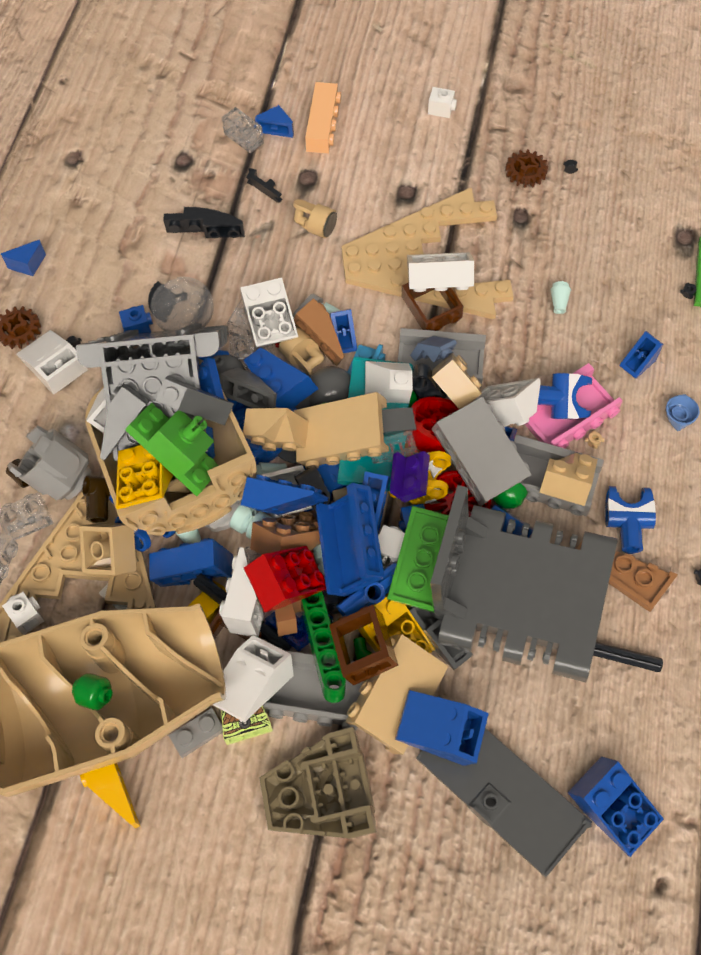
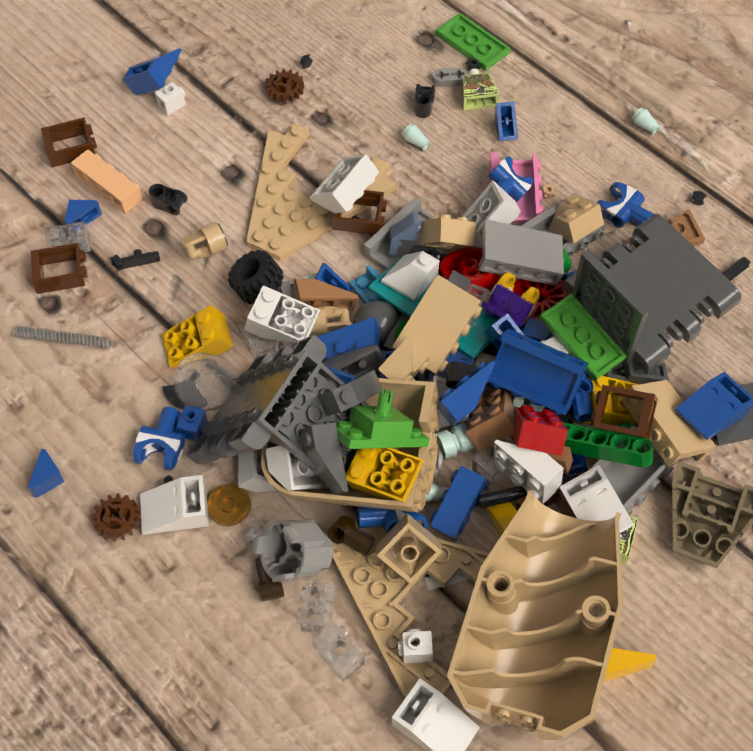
camera: 55 degrees left, 5 degrees down
green head [72,673,113,710] -> none
black slope [163,207,245,239] -> none
medium blue hat [666,394,700,431] -> none
none -> light grey piece [11,325,113,349]
none -> reddish brown window [31,243,88,294]
none -> reddish brown window [41,117,97,168]
none -> blue slope [123,48,182,95]
none -> blue connector [133,406,185,471]
none -> black piece [149,184,188,215]
none -> yellow slope [162,305,233,368]
none -> pearl gold tile [207,484,251,526]
none -> black tyre [228,250,284,305]
none -> black piece [415,84,435,118]
none -> light grey beam [433,68,467,87]
none -> torso [463,69,499,110]

